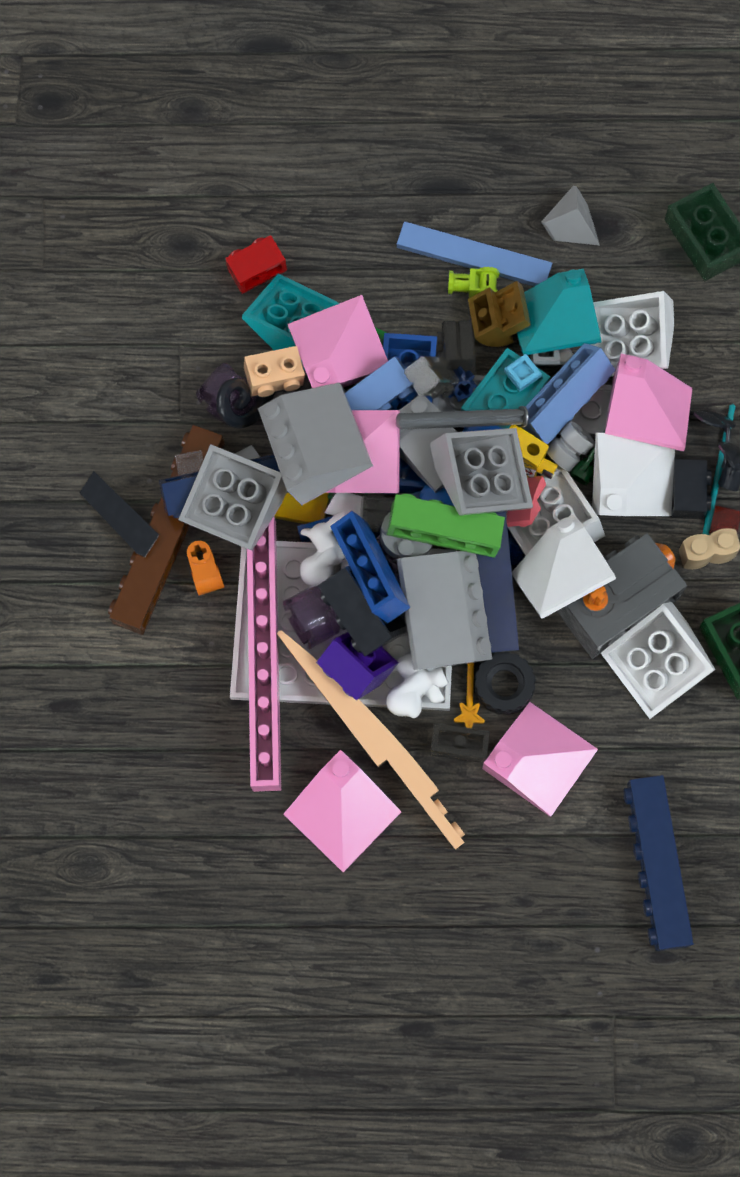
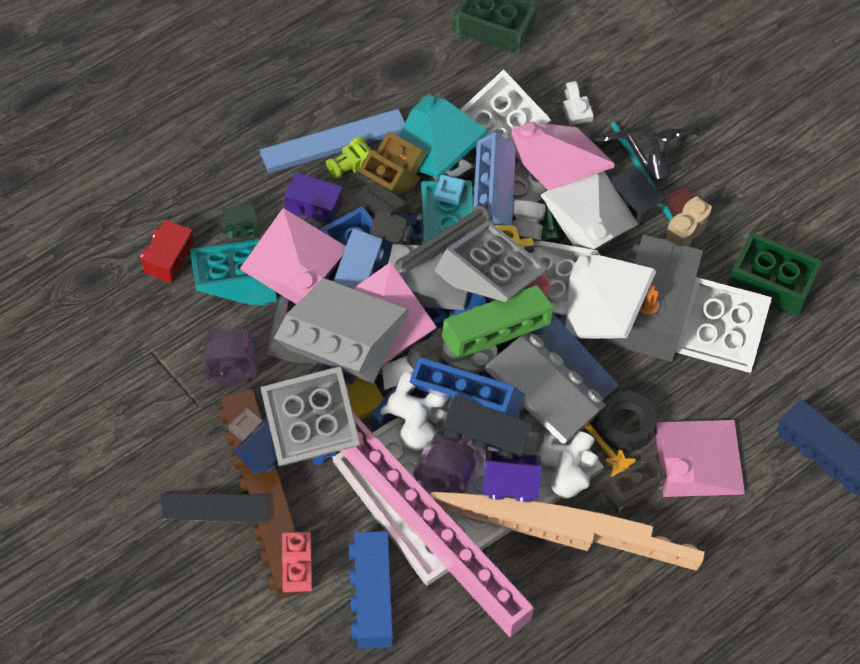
camera: 45 degrees left, 15 degrees down
orange piece [187,541,225,596] -> none
black plant [216,378,277,429] -> none
light nougat brick [244,346,305,397] -> none
bright pink slope [284,750,401,873] -> none
light grey slope [542,186,600,245] -> none
none -> clear green brick [219,203,259,239]
none -> coral slope [282,532,312,592]
none -> dark purple brick [285,173,343,224]
none -> blue brick [349,531,392,649]
none -> white plate [563,81,594,126]

